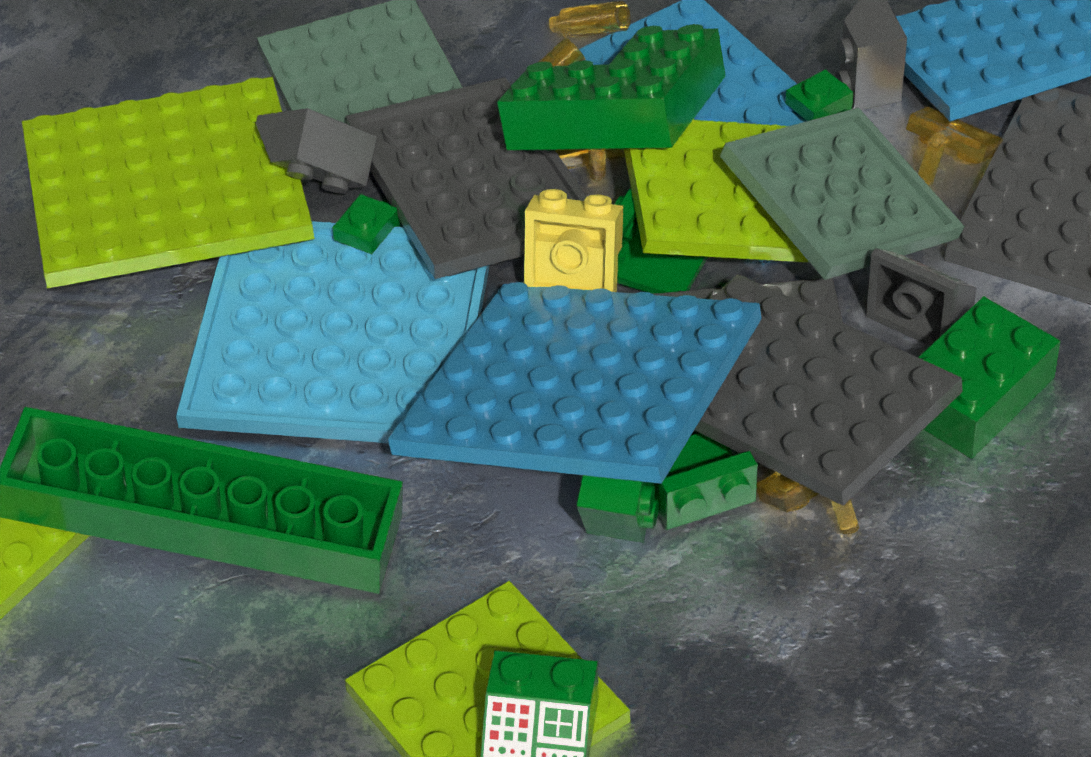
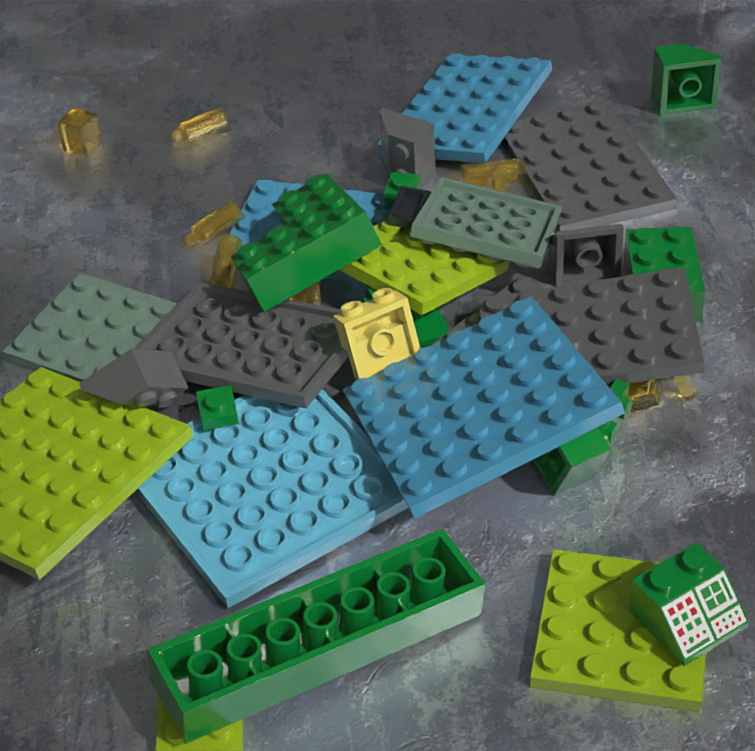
camera: 40 degrees left, 5 degrees down
none -> black tile [388,186,431,229]

